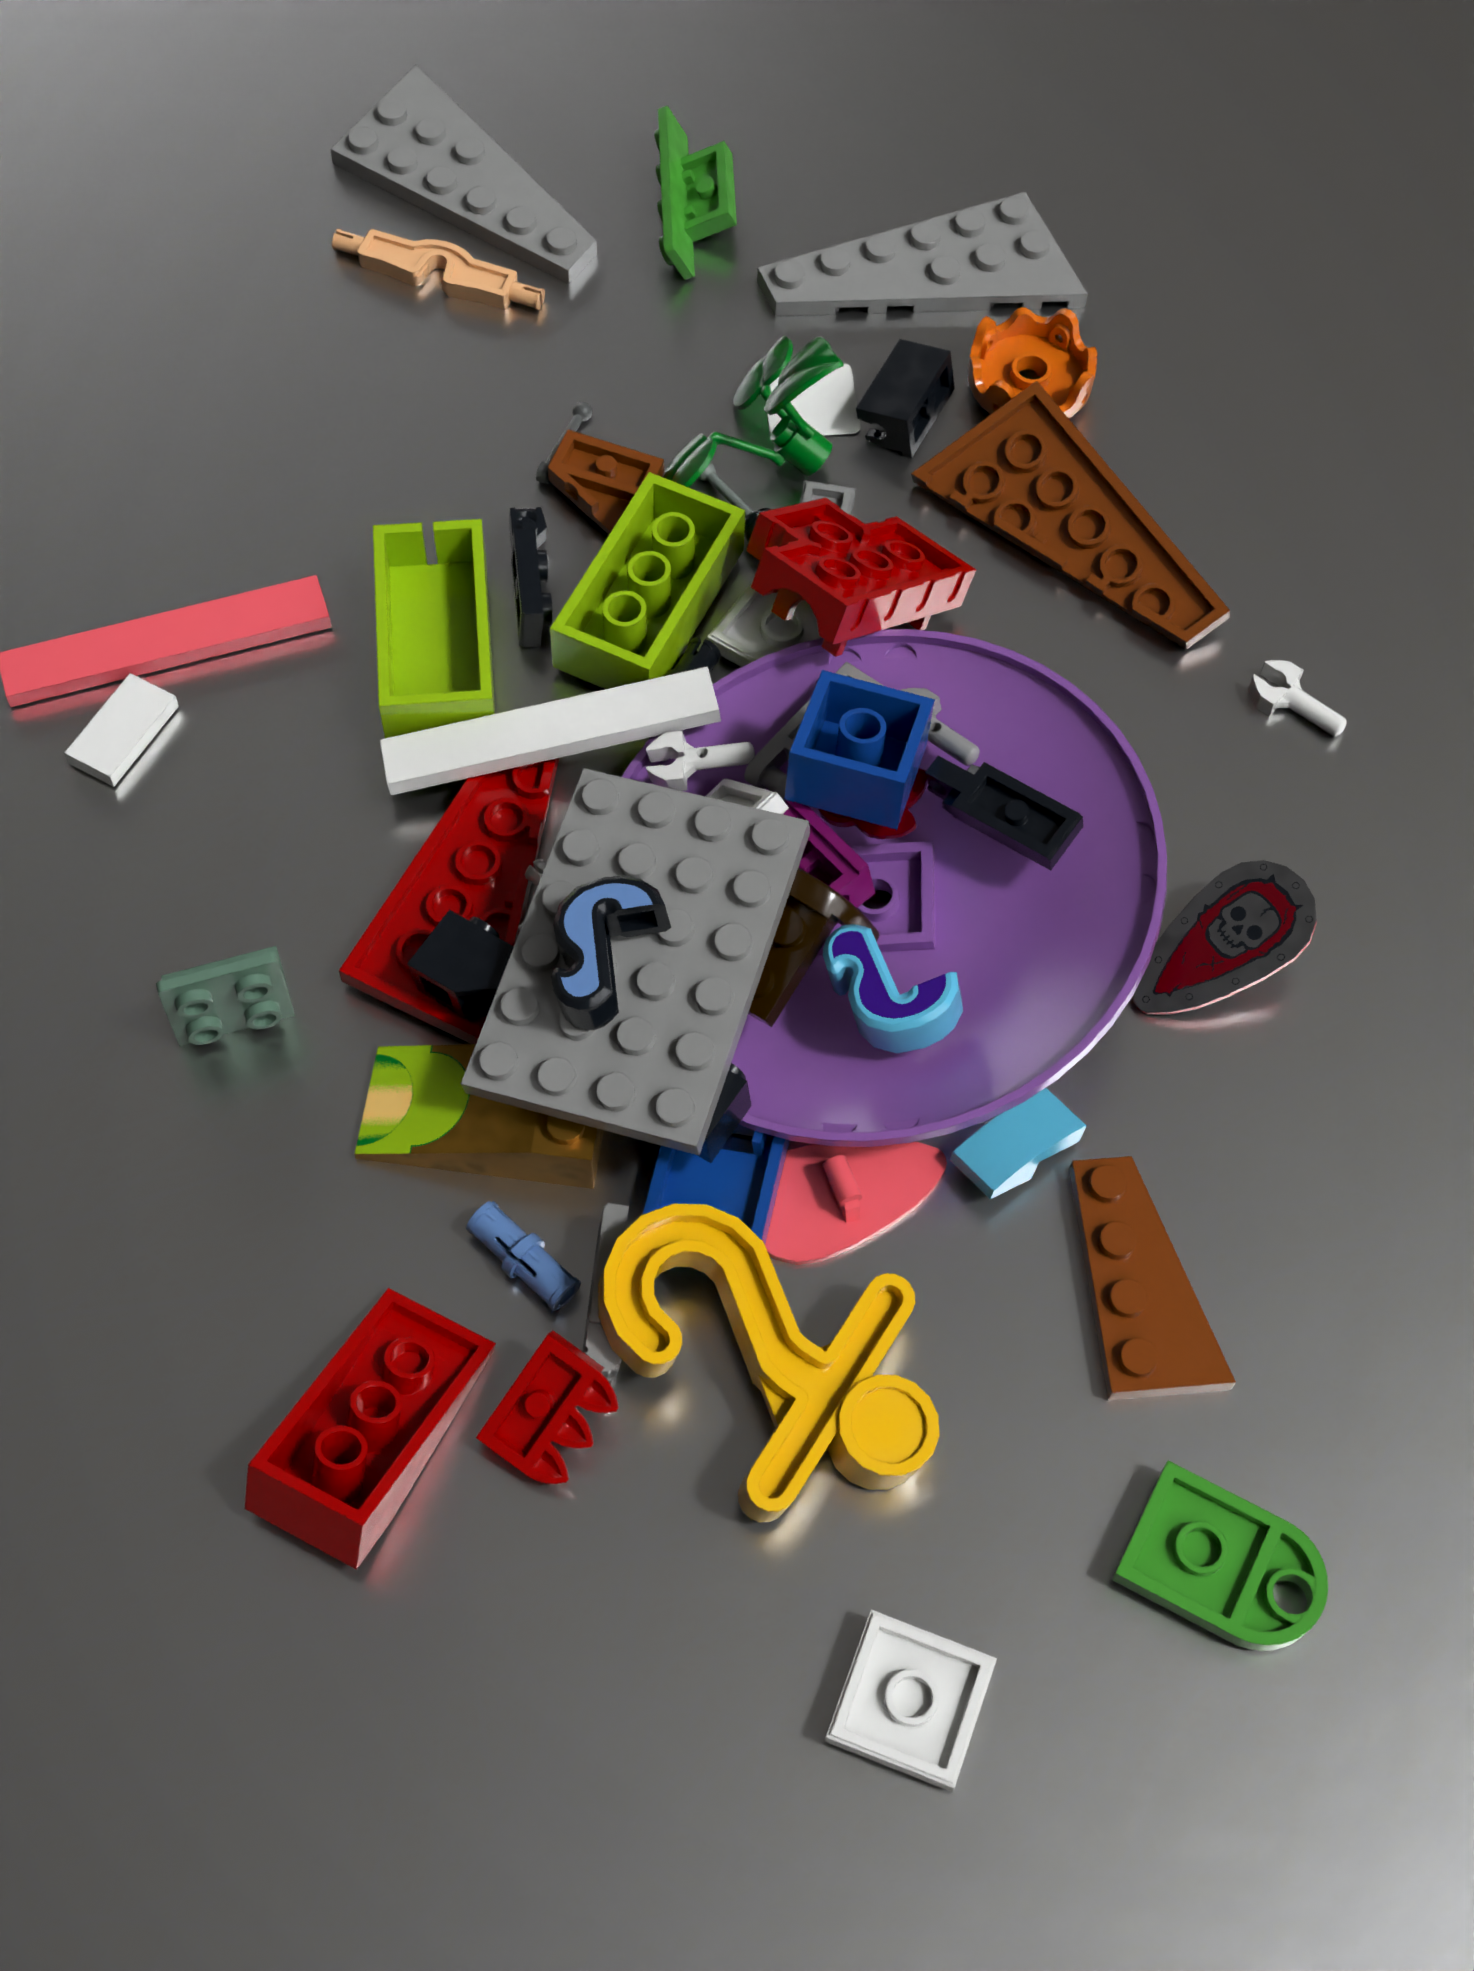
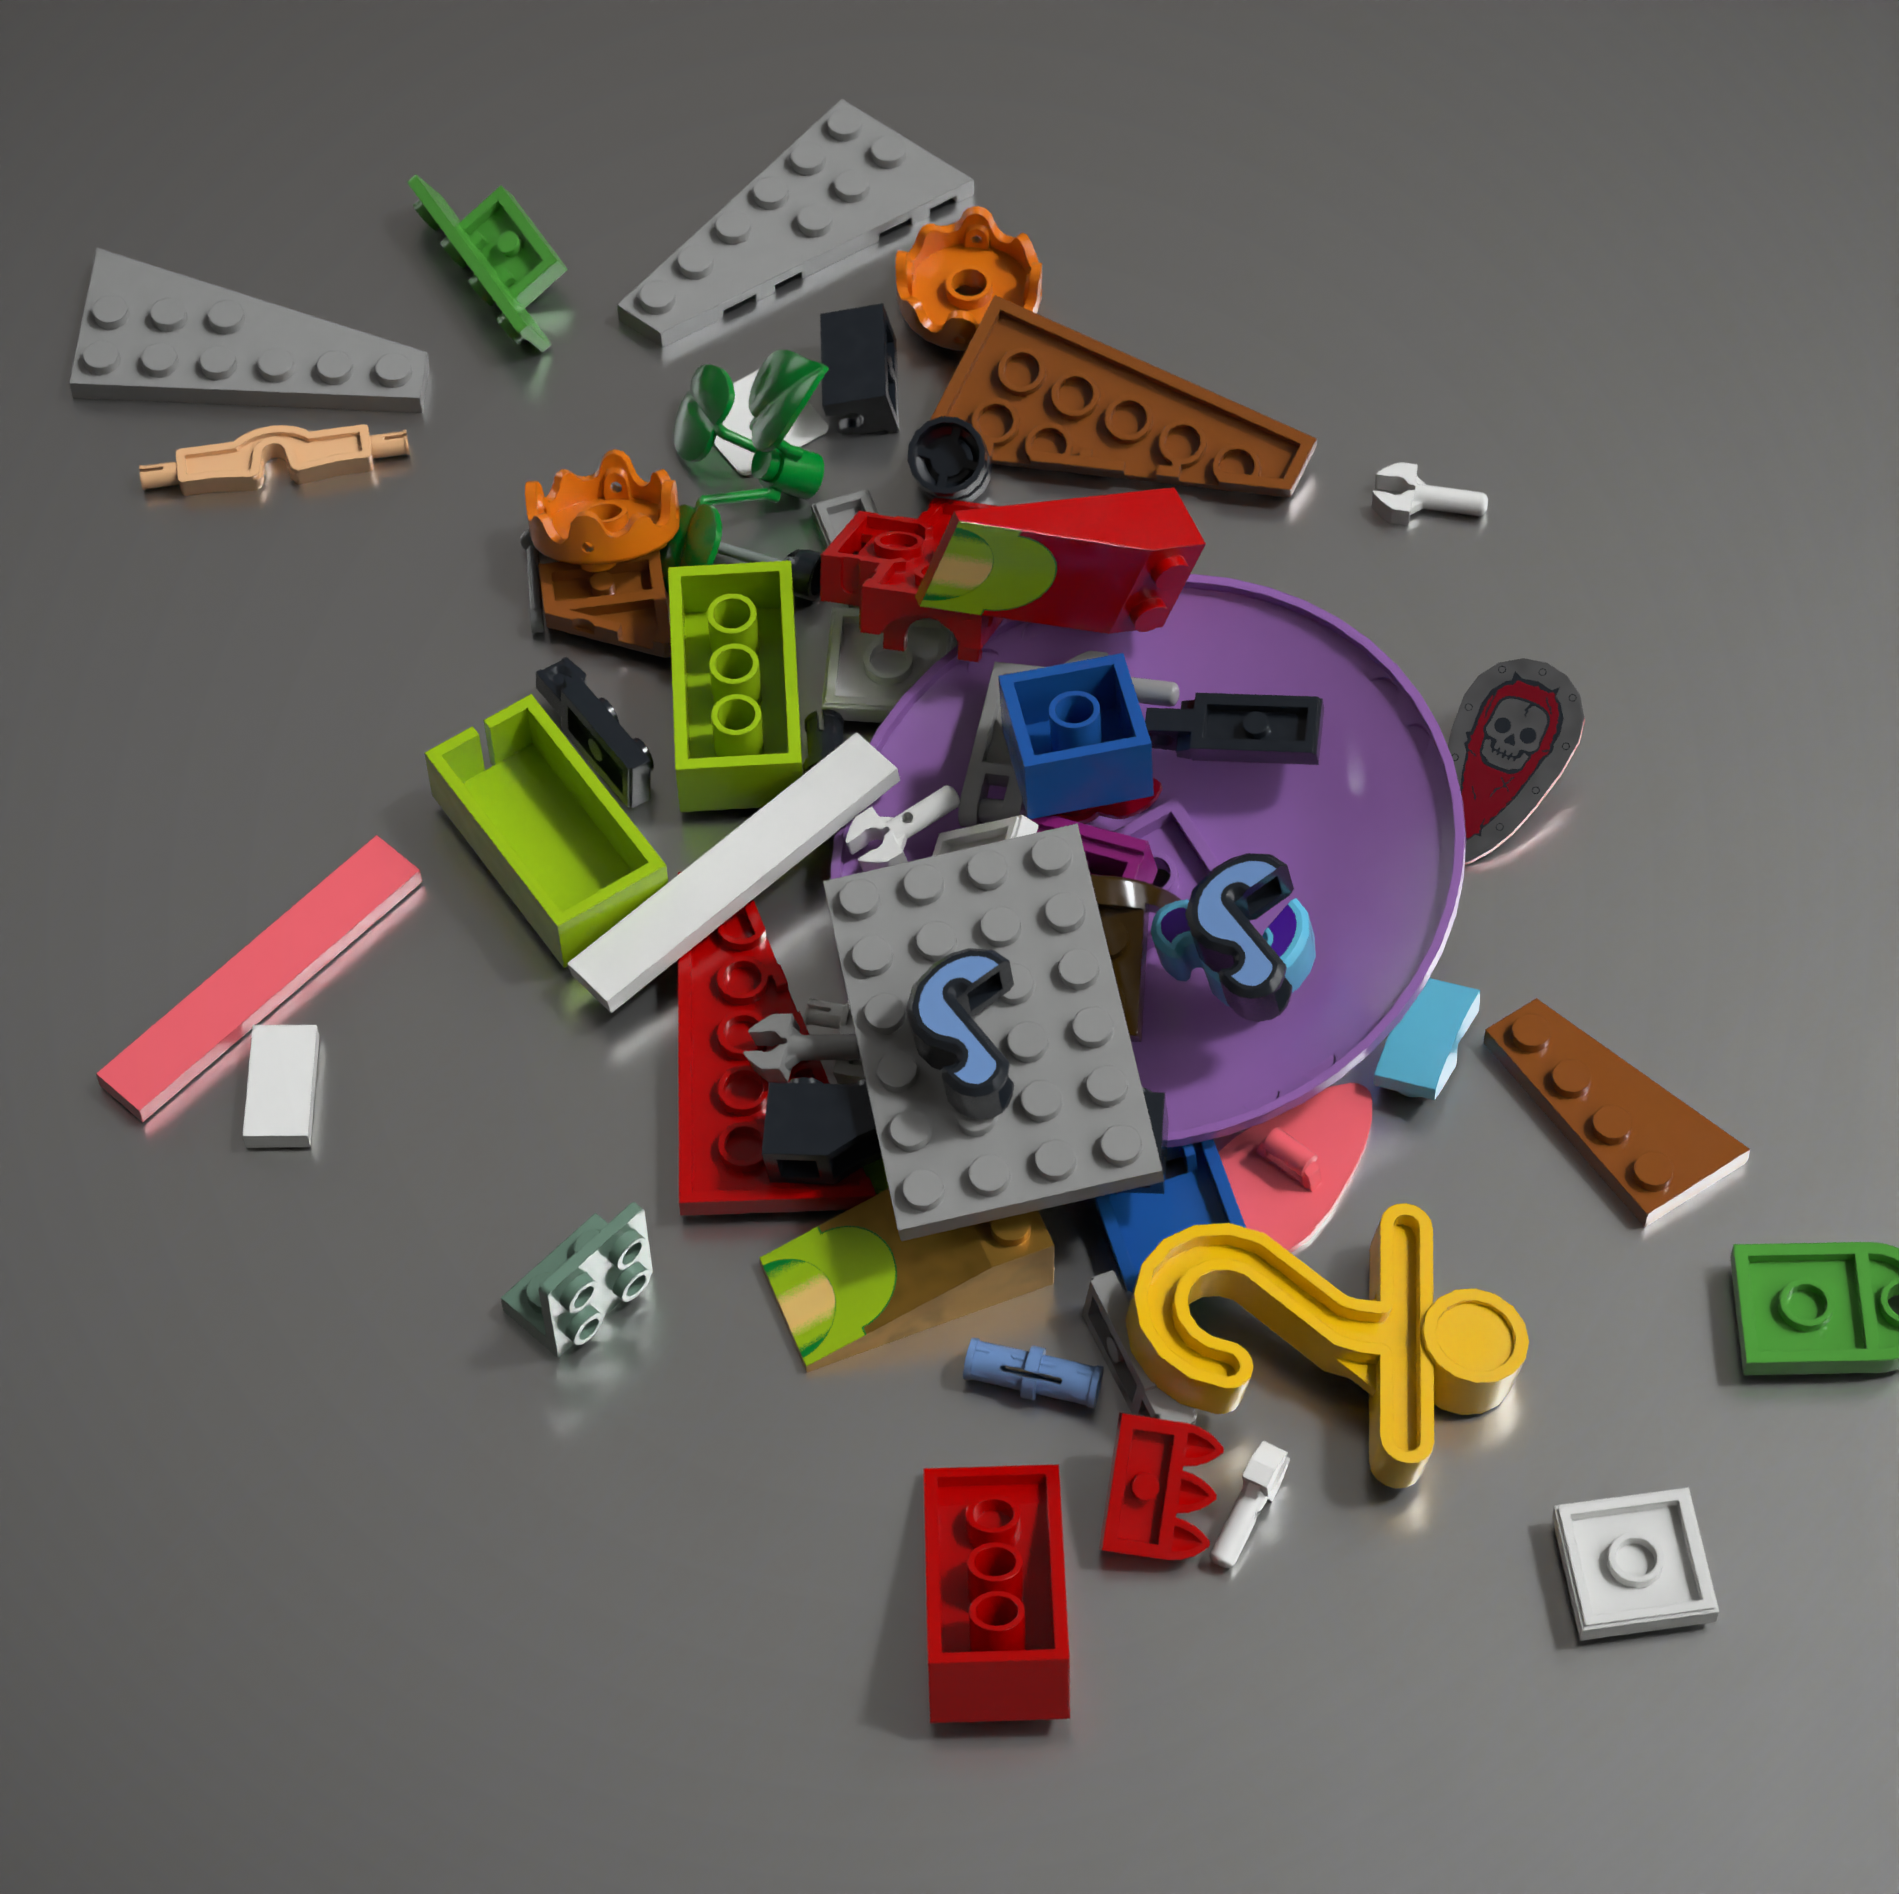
camera: 25 degrees left, 5 degrees down
none -> orange plate [525,449,680,572]
none -> light grey bar [743,1014,861,1083]
none -> black wheel [907,416,992,502]
none -> red slope [915,487,1206,634]
none -> black animal [1185,853,1294,1022]
none -> white bar [1209,1441,1290,1568]

